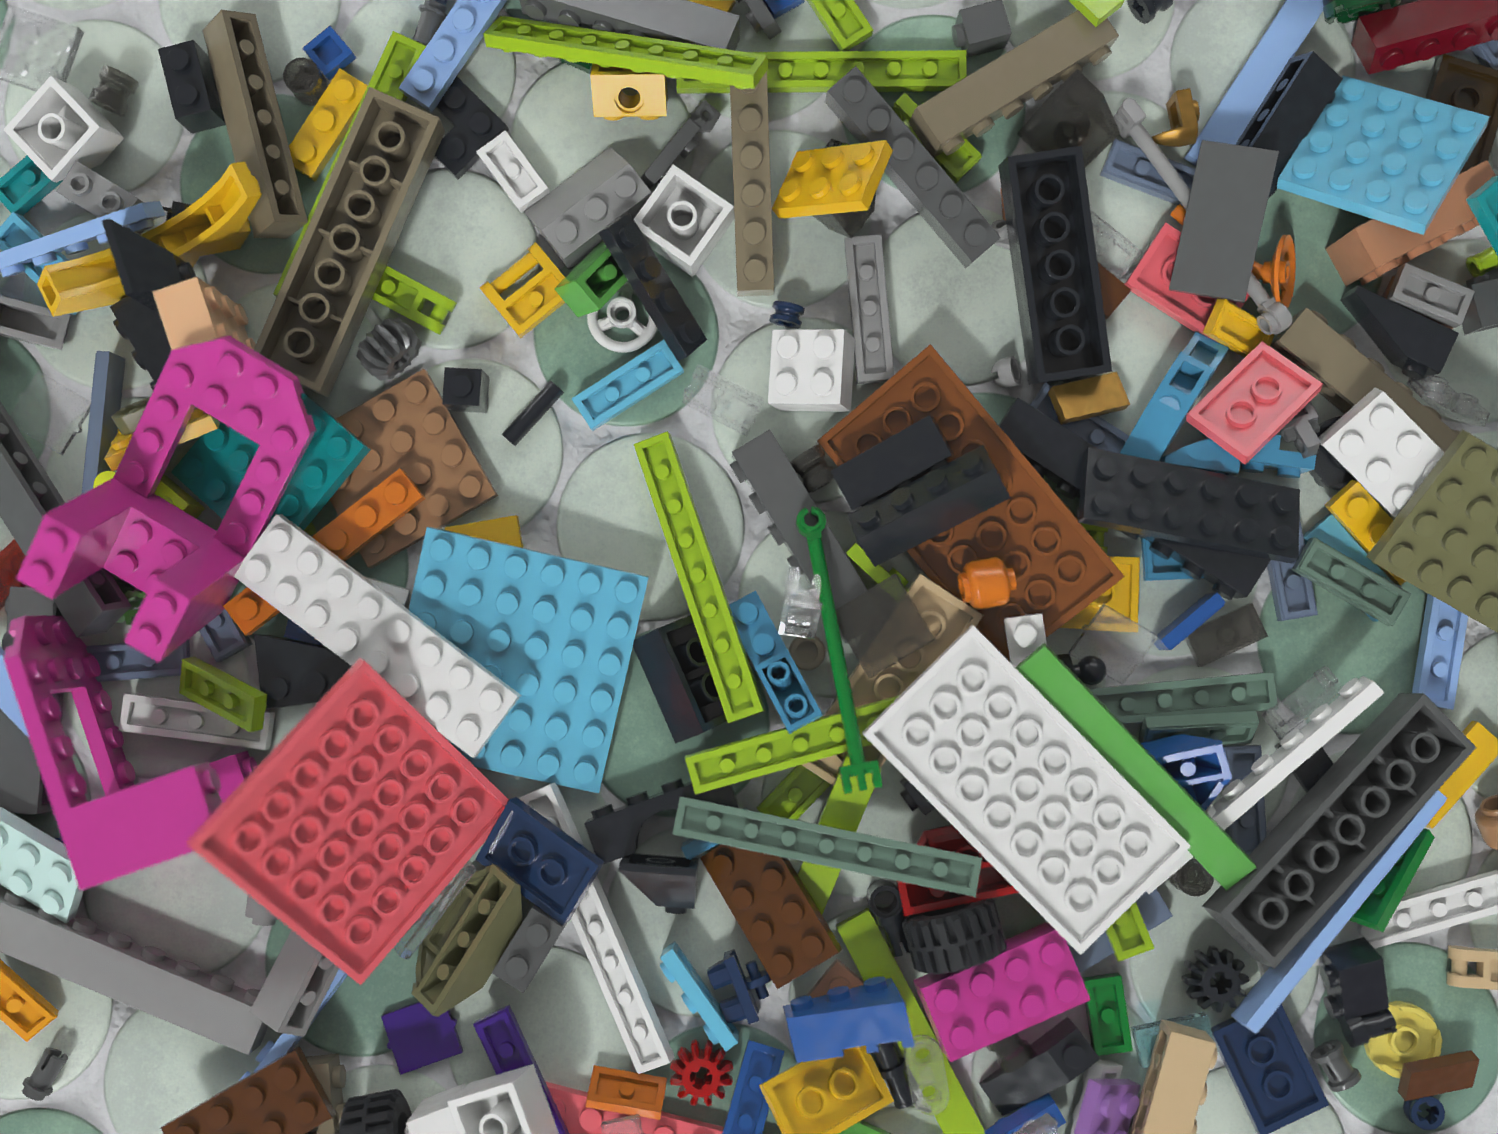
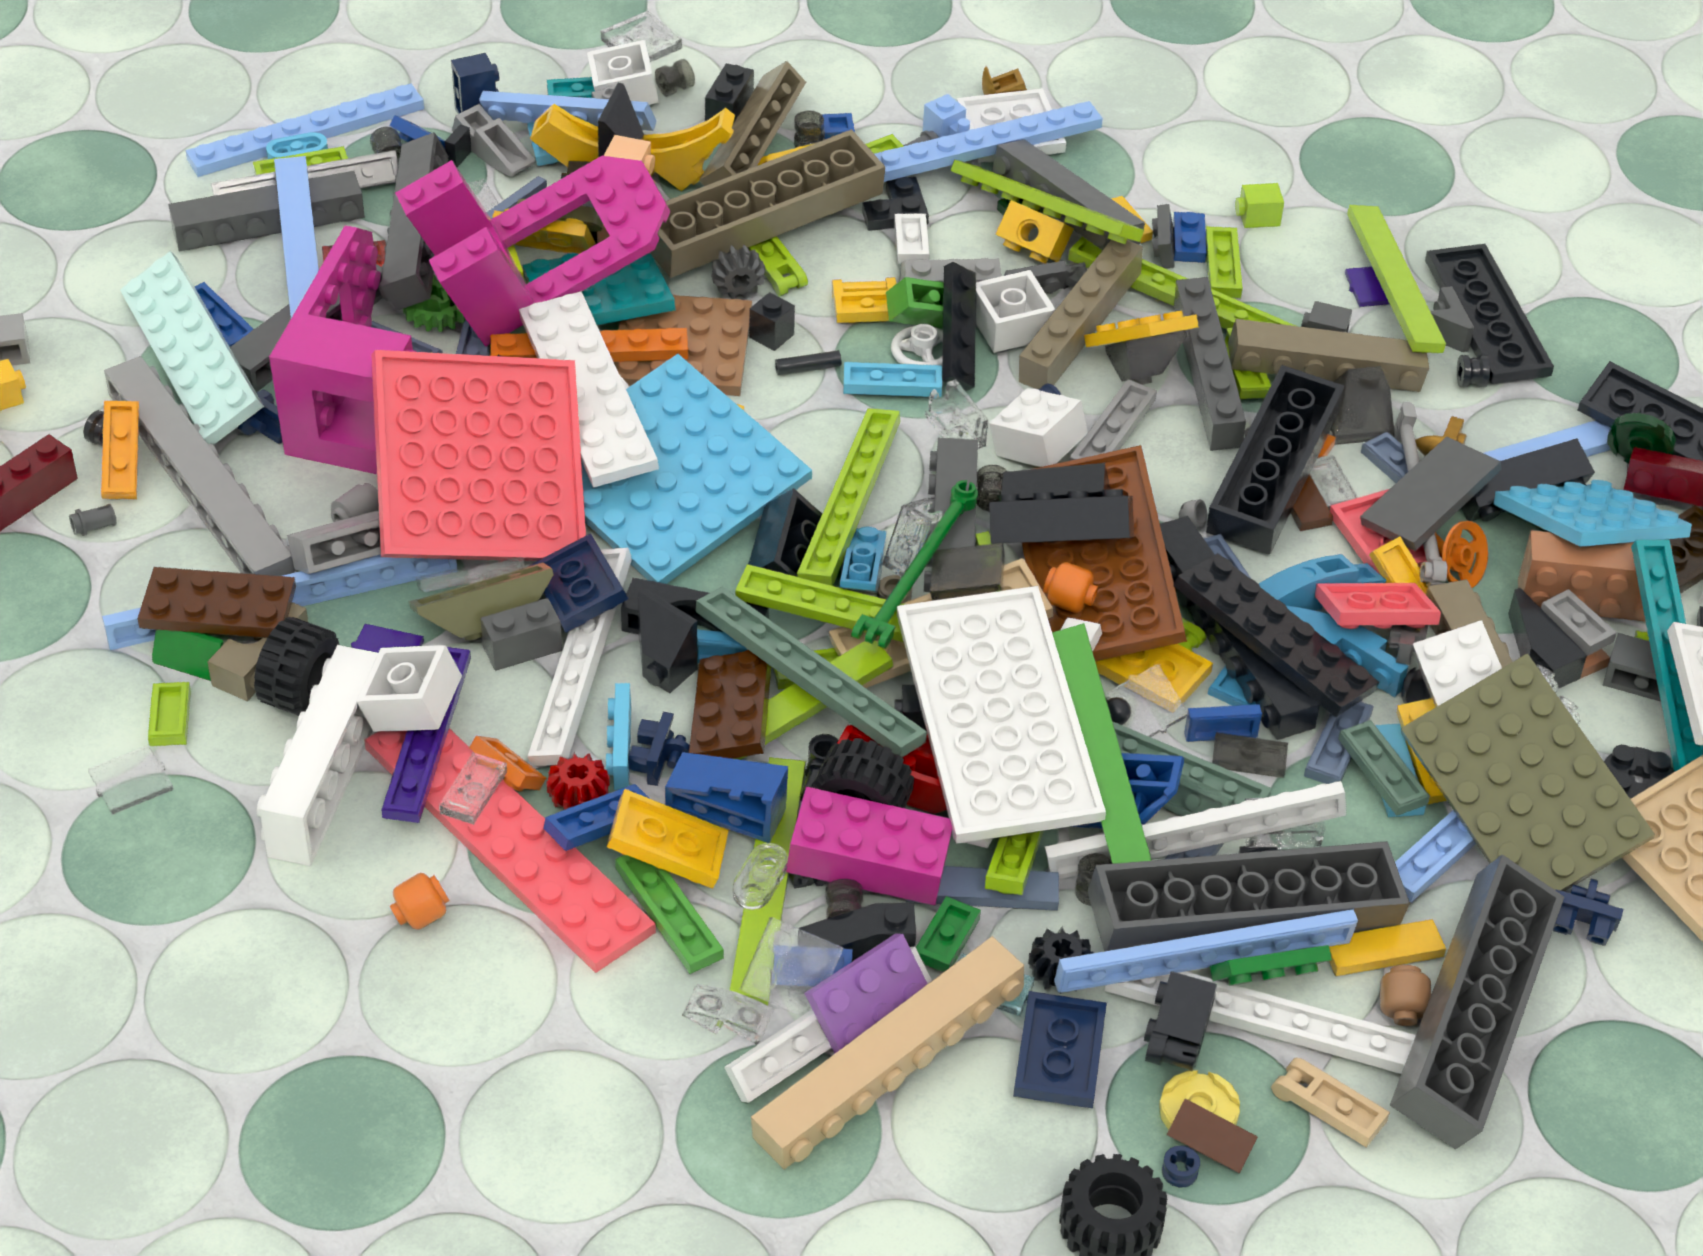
camera: 30 degrees right, 40 degrees down
black pin [874,1042,918,1109] -> none
pearl gold tile [1048,372,1130,425] -> none
dark grey bush [1310,1039,1362,1092] -> none

